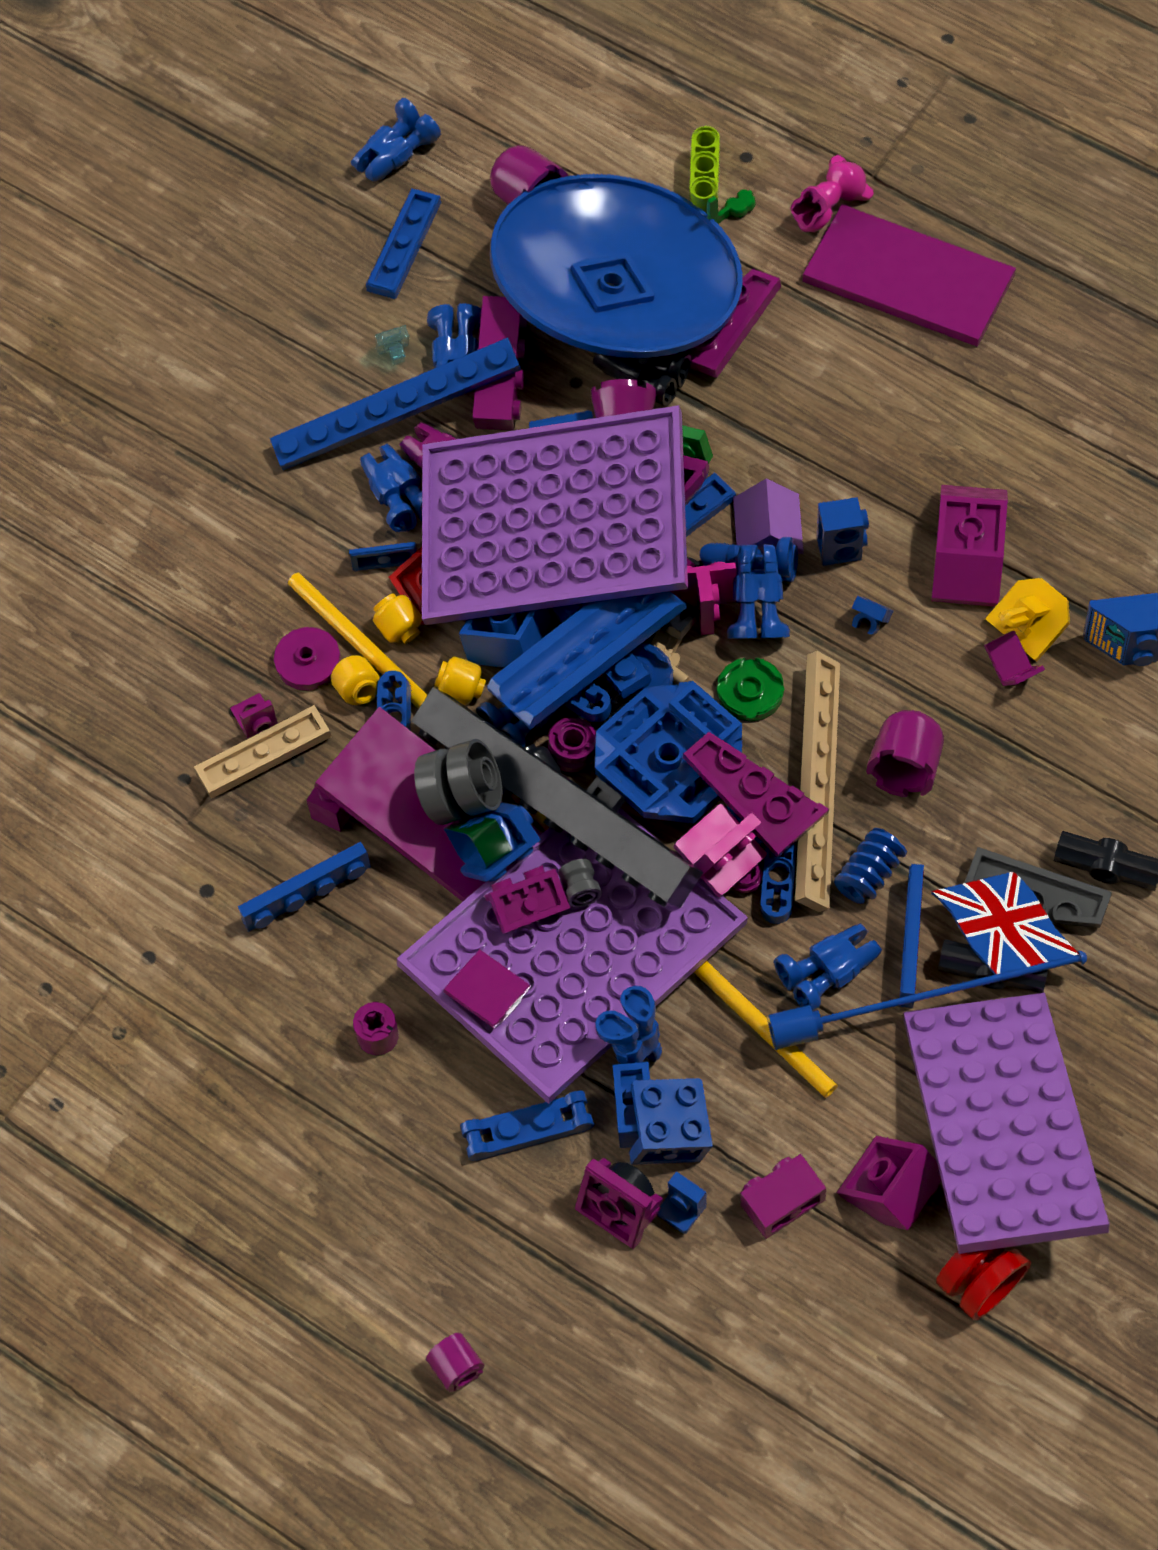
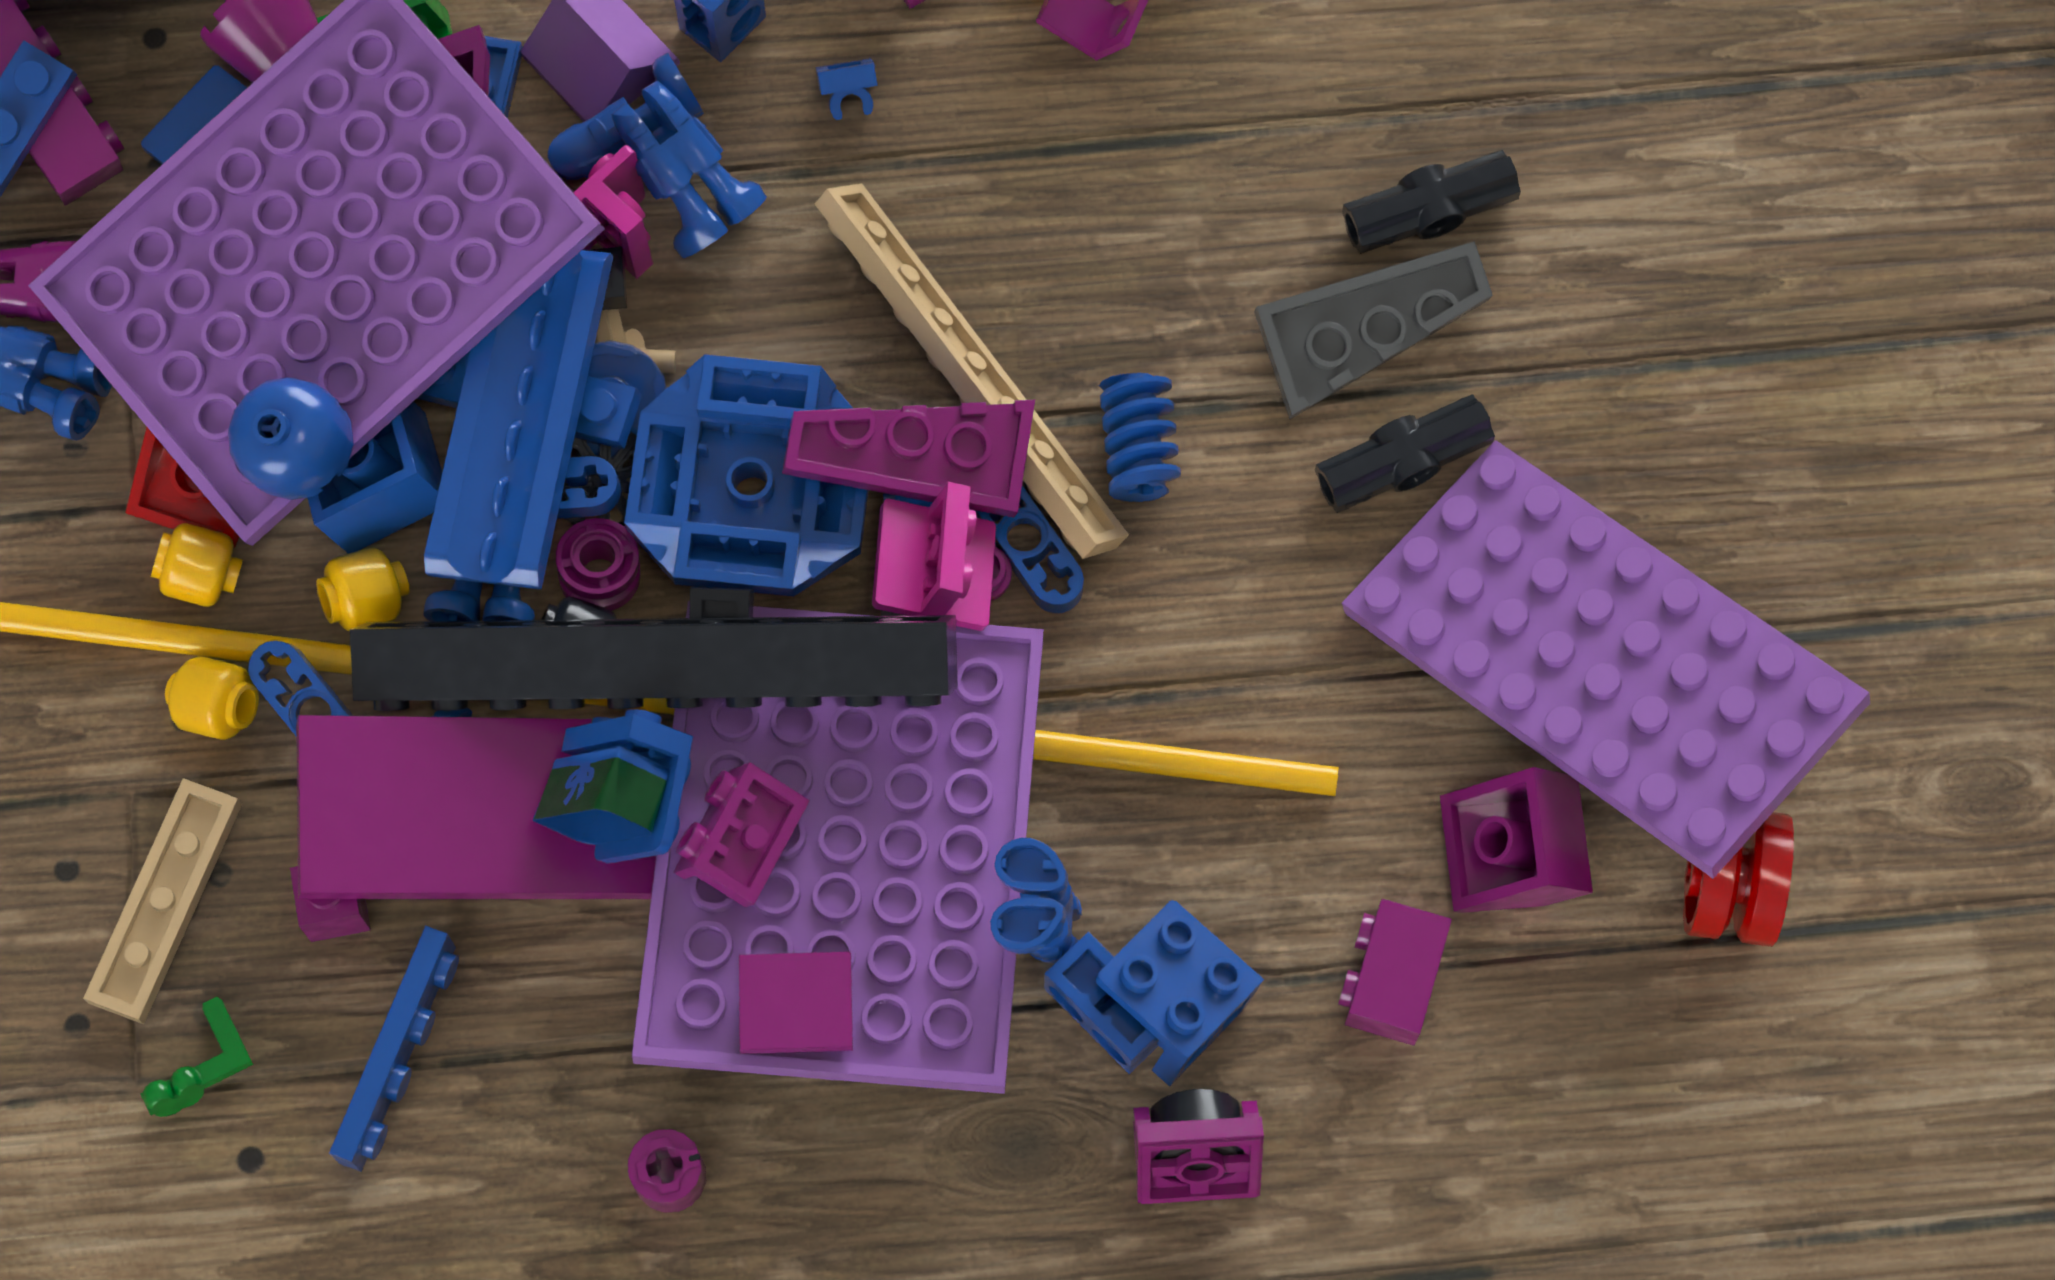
camera: 45 degrees left, 10 degrees up
magenta bracket [230,693,278,739] -> none
magenta plate [273,627,341,691] -> none
blue slope [349,542,417,571] -> none
dark grey wheel [414,739,502,825] -> none
blue plate [460,1091,594,1161] -> none
dark grey wheel [558,859,602,908] -> none
blue bracket [657,1171,707,1234] -> none
green tile [717,658,784,722] -> none
flag [767,872,1087,1050] -> none
blue piece [774,923,882,1011] -> none
magenta cylinder [866,710,944,797] -> none
blue tile [900,864,924,1008] -> none
none -> green piece [140,997,253,1117]
none -> blue cylinder [228,377,354,500]

